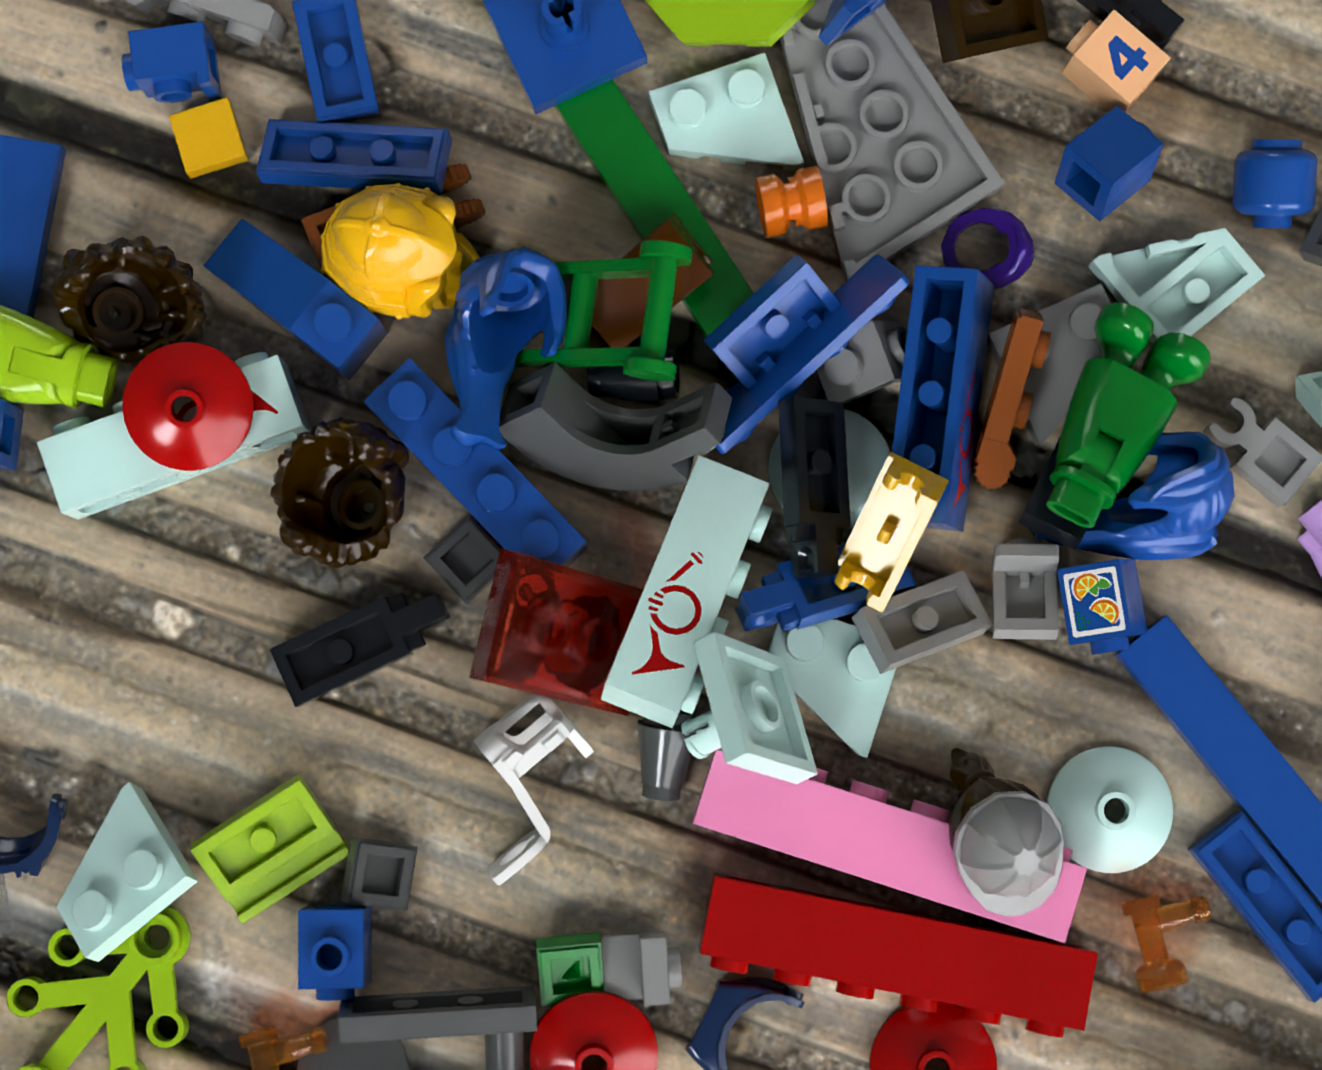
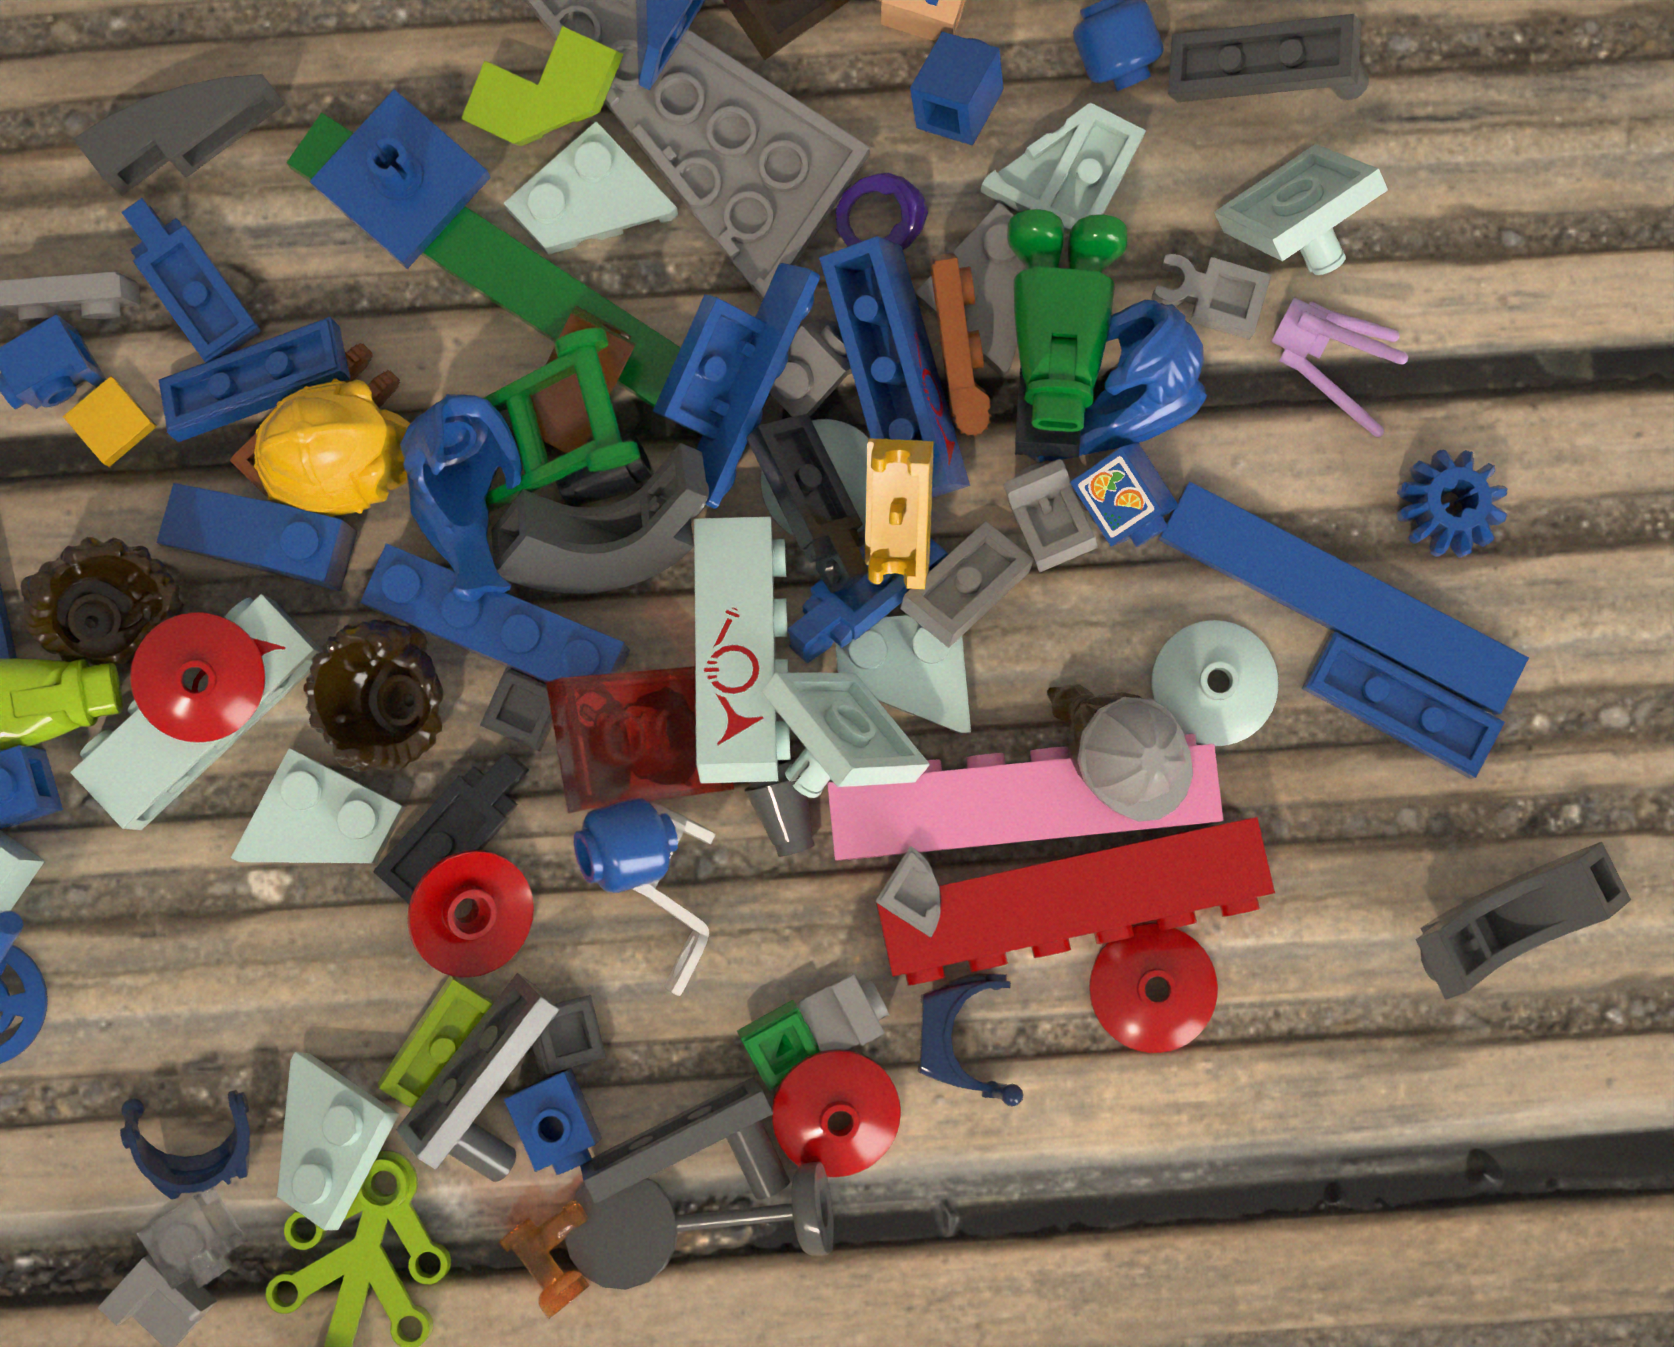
camera: 20 degrees left, 0 degrees up
orange wheel [755,166,828,239] -> none
clear orange piece [1121,894,1211,993] -> none
none -> light aqua wing [231,748,406,864]
none -> dark grey piece [396,973,559,1182]
none -> red dish [407,850,534,978]
none -> blue head [573,798,678,893]
none -> light grey tile [875,846,941,937]

